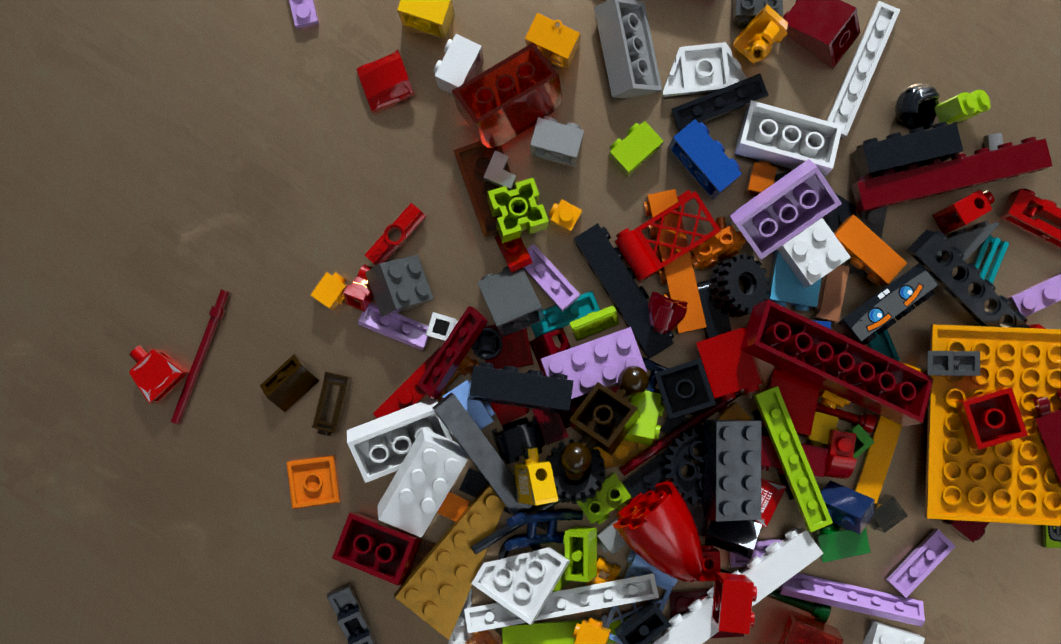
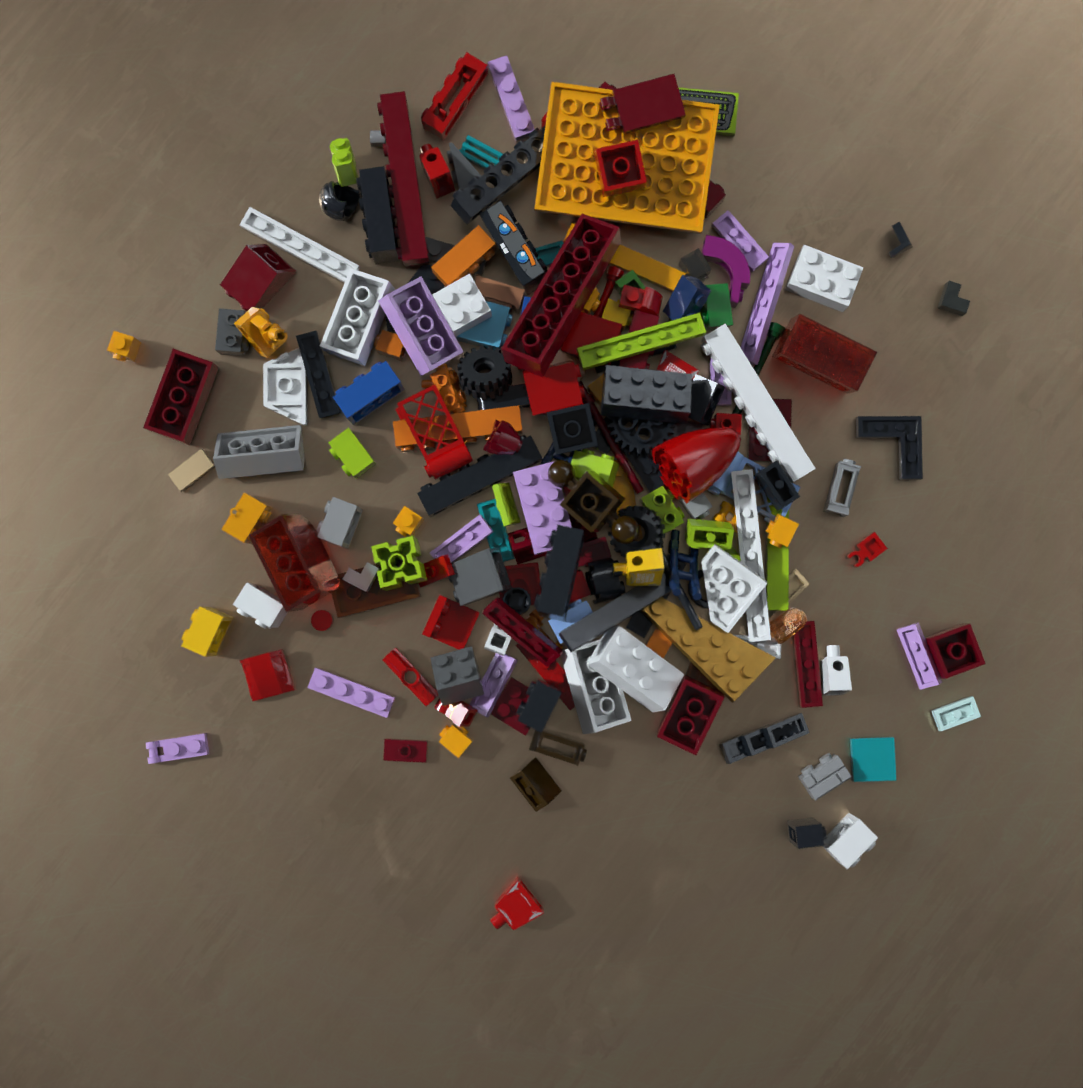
camera: 90 degrees left, 0 degrees up
dark red bar [170,289,230,425] -> none
orange tile [286,455,341,509] -> none
red brick [711,572,757,634] -> none
dark grey slope [927,351,980,376] -> none
none -> lavender plate [307,668,395,718]
none -> red tile [311,610,333,631]
none -> dark red plate [383,739,428,763]
none -> red bracket [422,595,479,650]
none -> dark red plate [491,677,531,736]
none -> black brick [516,679,562,733]
none -> magenta arch [701,235,750,308]

